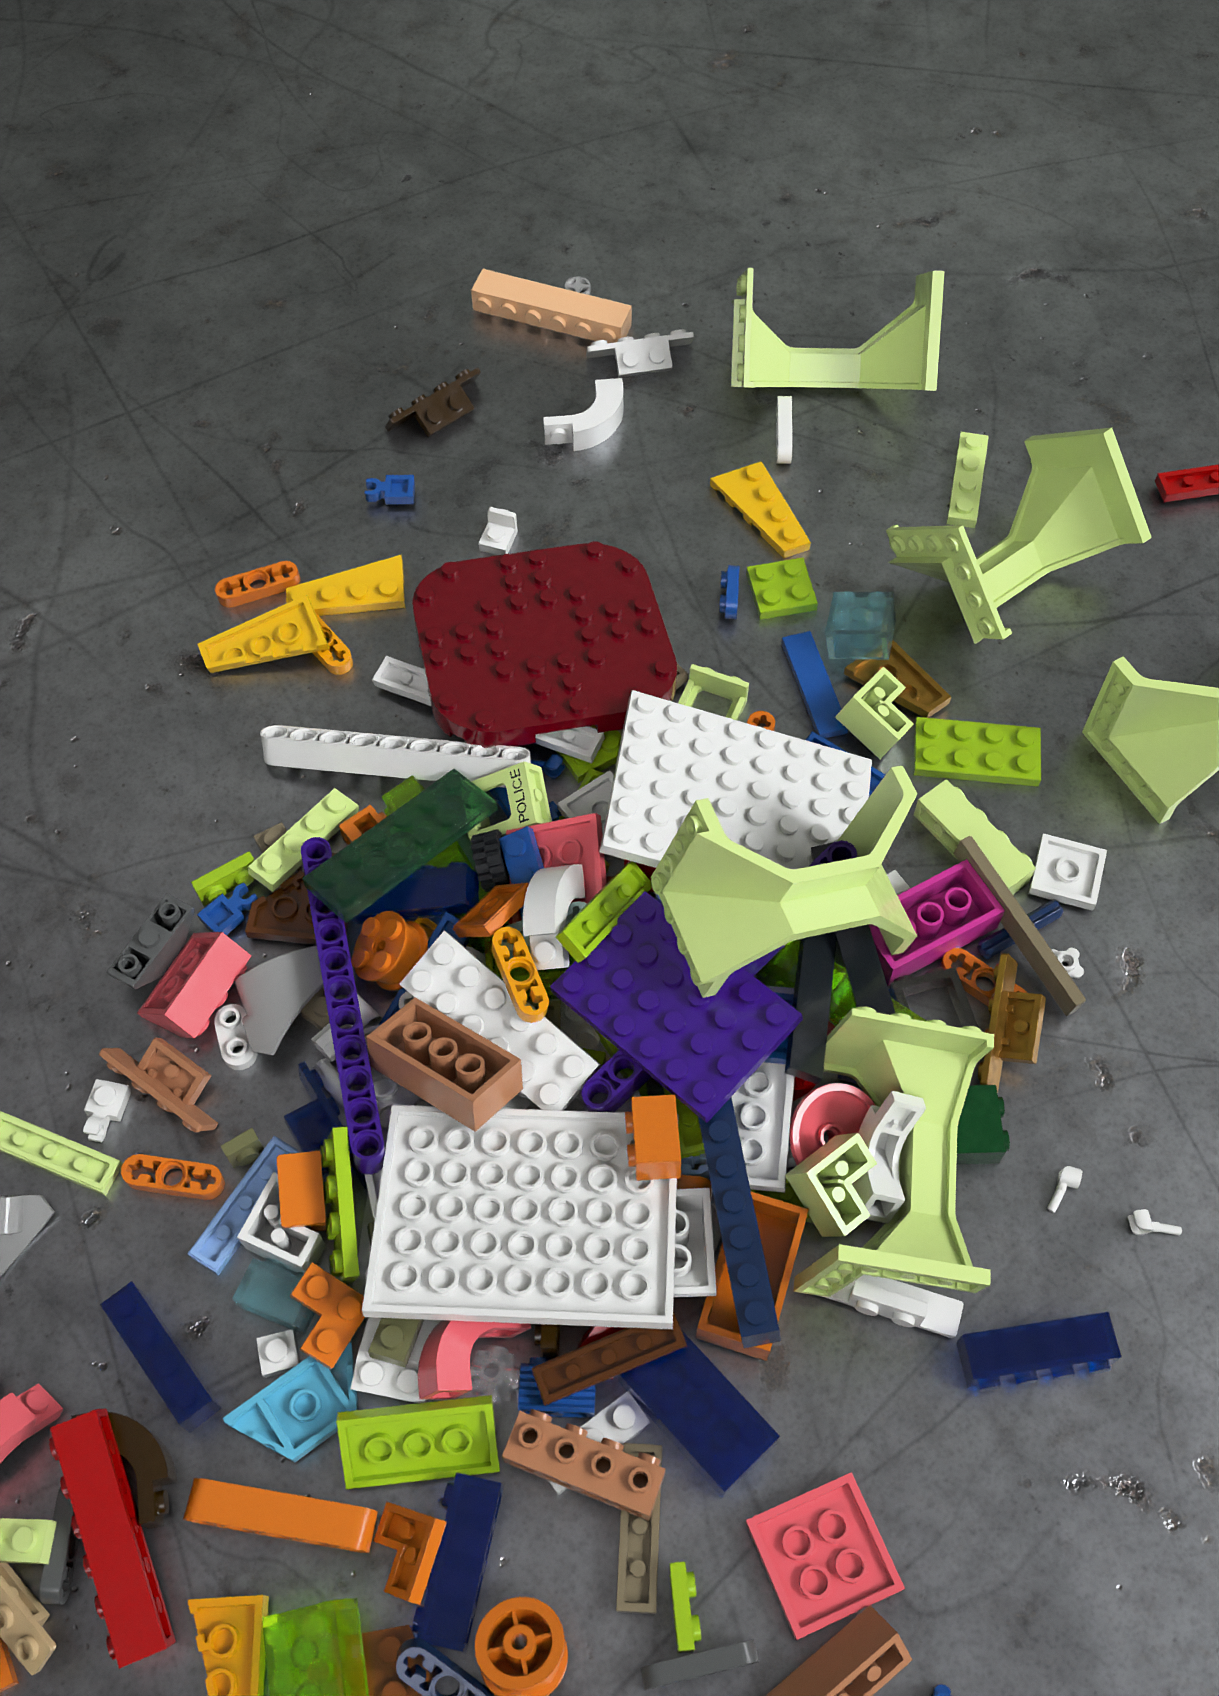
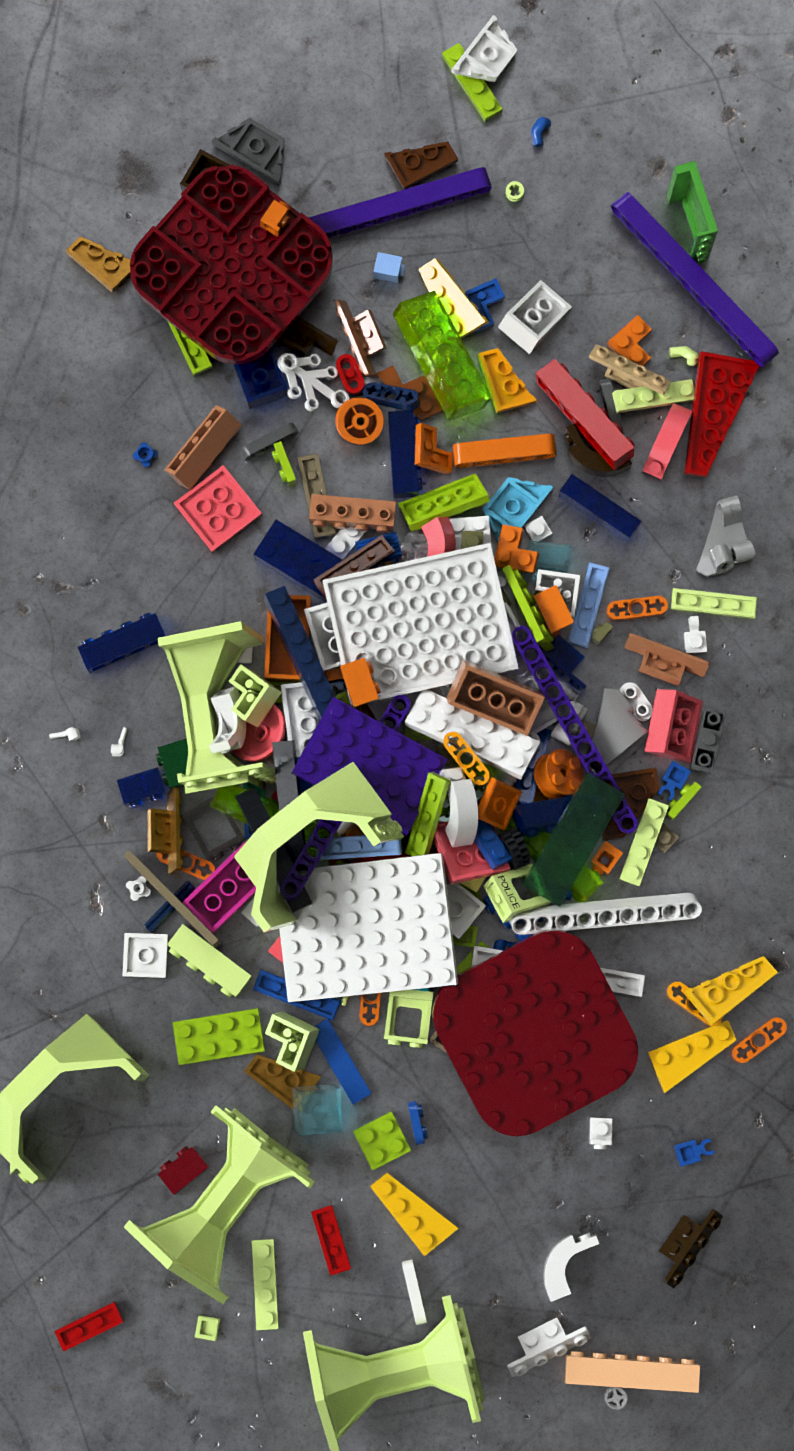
camera: 165 degrees right, 20 degrees up
none -> clear blue brick [117,767,167,809]
none -> dark red brick [157,1146,209,1195]
none -> red plate [311,1205,351,1276]

